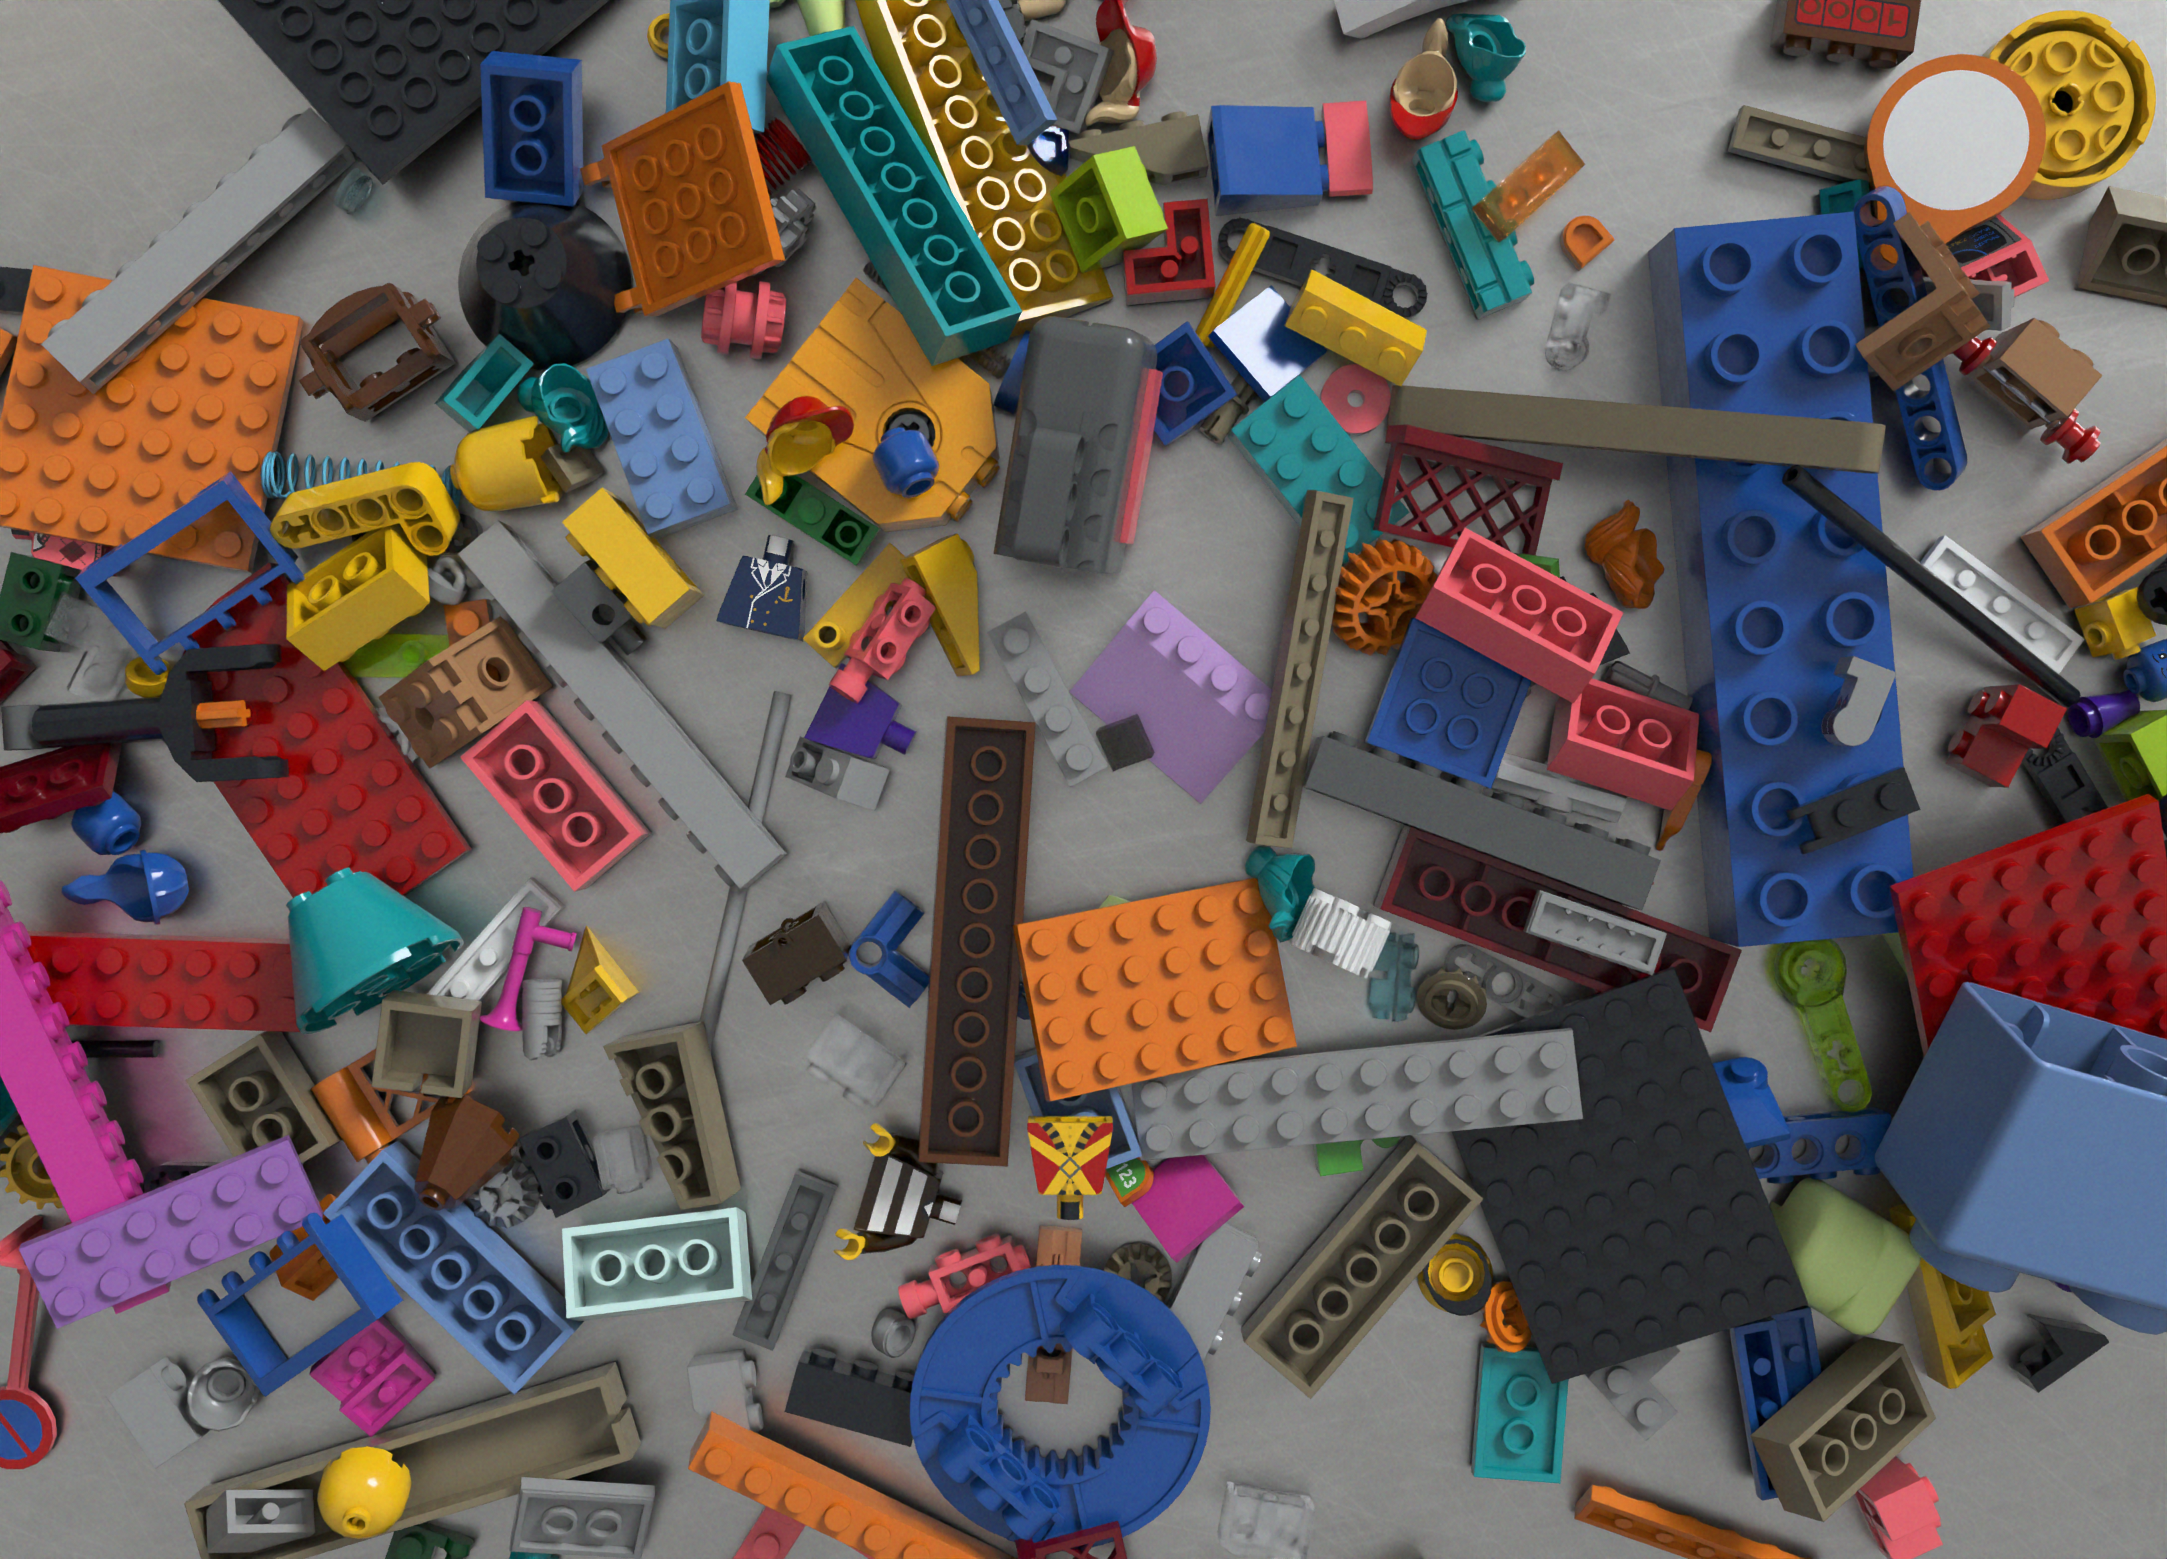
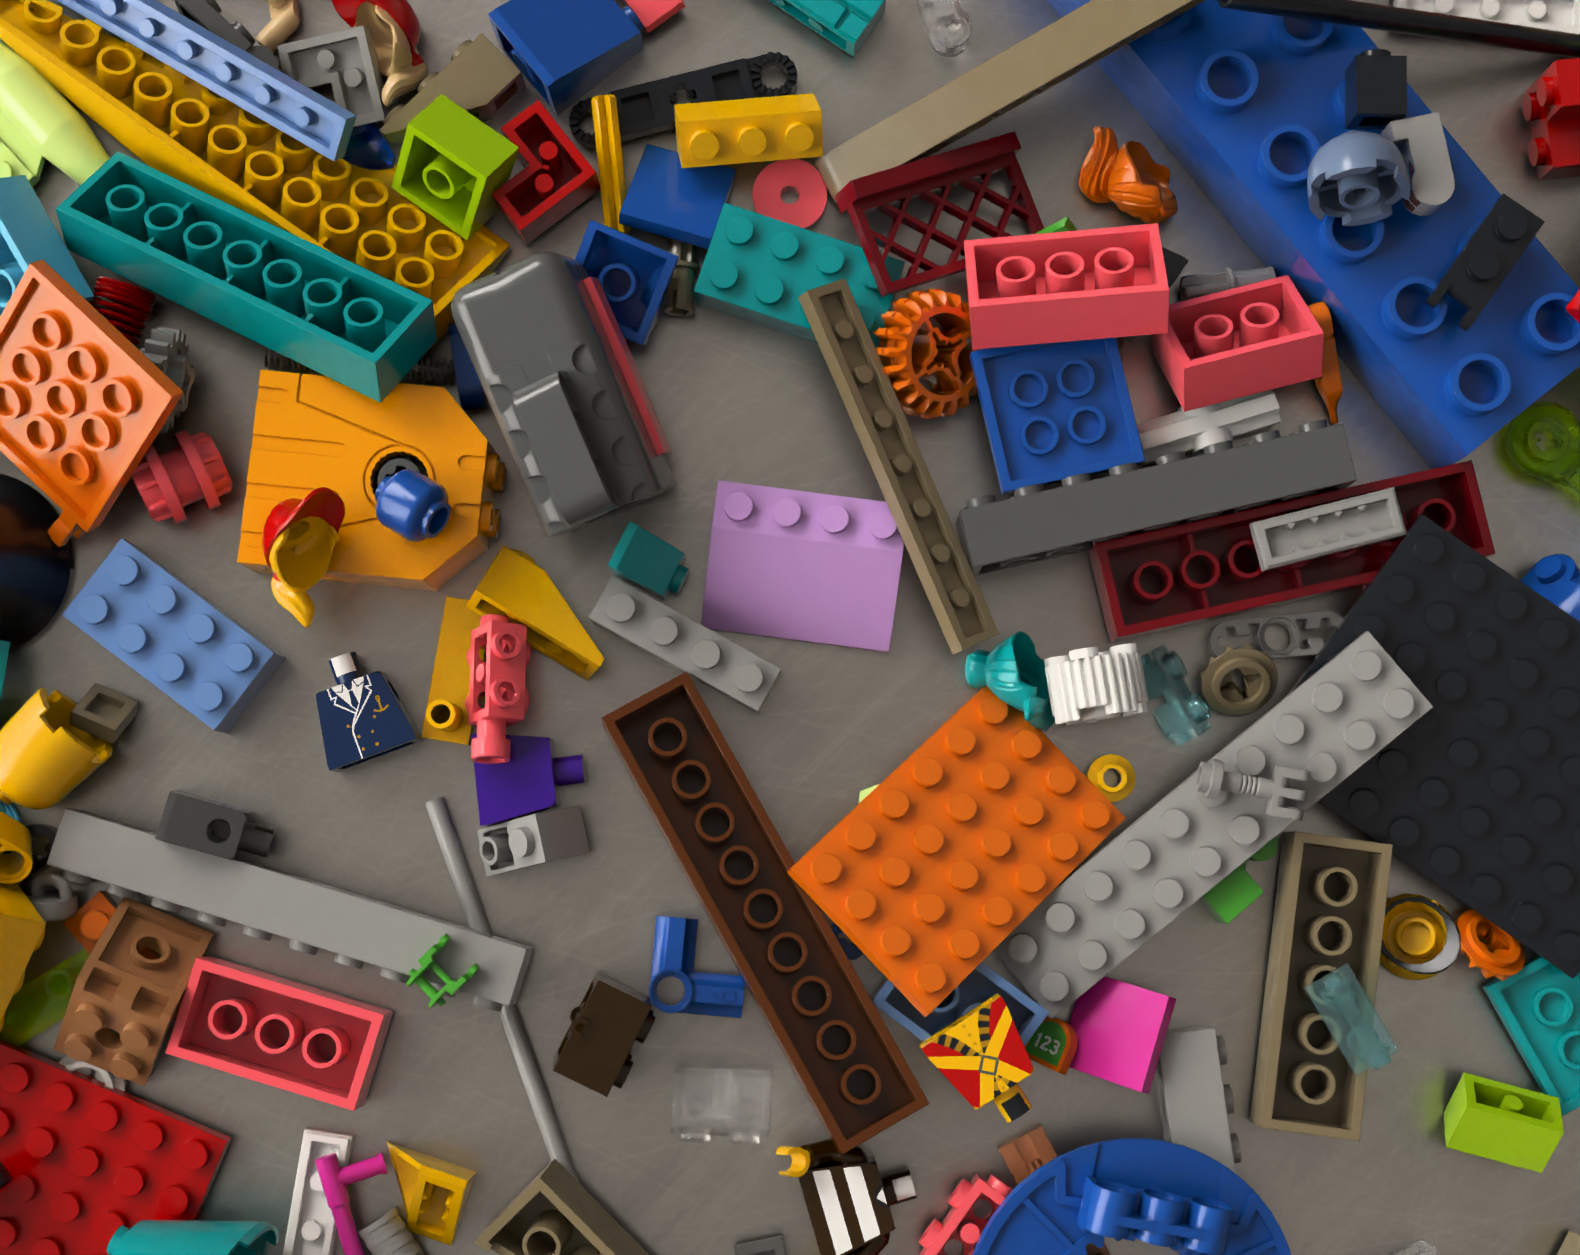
camera: 30 degrees left, 5 degrees down
teal hair [517,363,609,452] -> none
yellow brick [562,487,704,629] -> none
green slope [745,475,880,566] -> none
clear smoke tile [1096,714,1155,771] -> none
dark tan gear [1104,1243,1172,1303] -> none
none -> bright green piece [406,933,481,1009]
none -> teal slope [608,521,690,601]
none -> yellow plate [1087,754,1136,802]
none -> light grey hinge [1195,758,1311,821]
none -> clear light blue hinge [1304,963,1399,1076]
none -> sand blue cylinder [1307,130,1411,226]
none -> black brick [1345,49,1407,129]
none -> lime brick [1443,1072,1564,1173]

